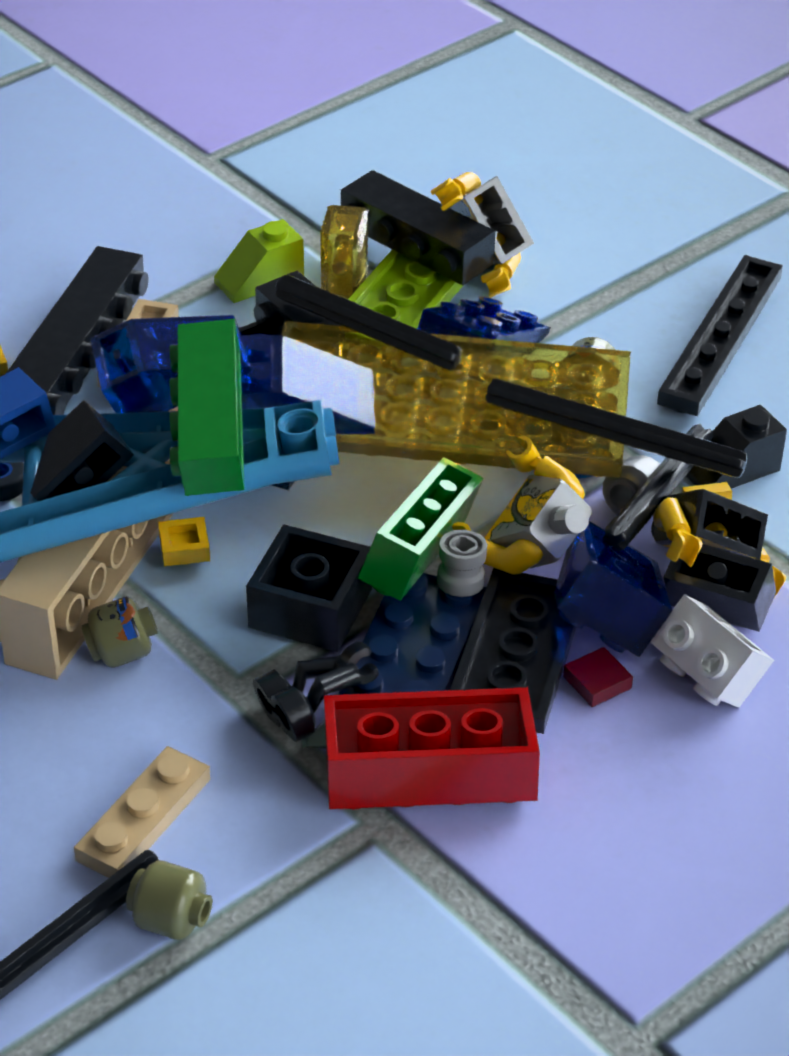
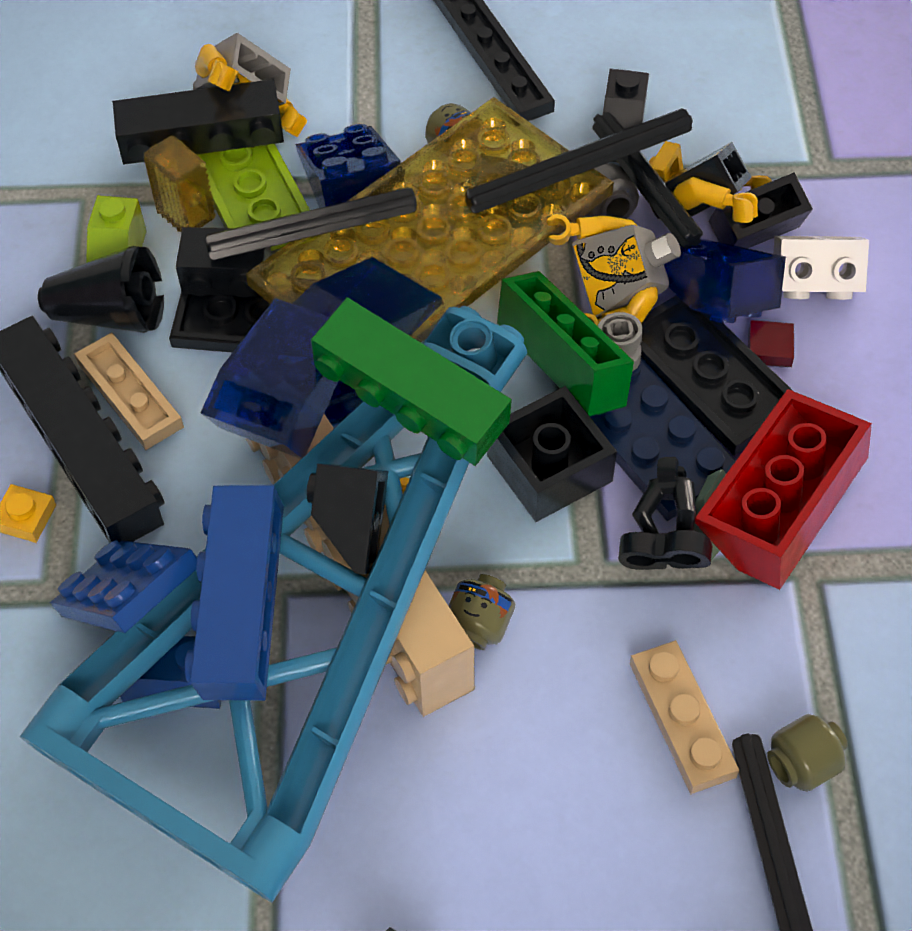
camera: 50 degrees left, 15 degrees up
none -> black cone [37,246,164,333]

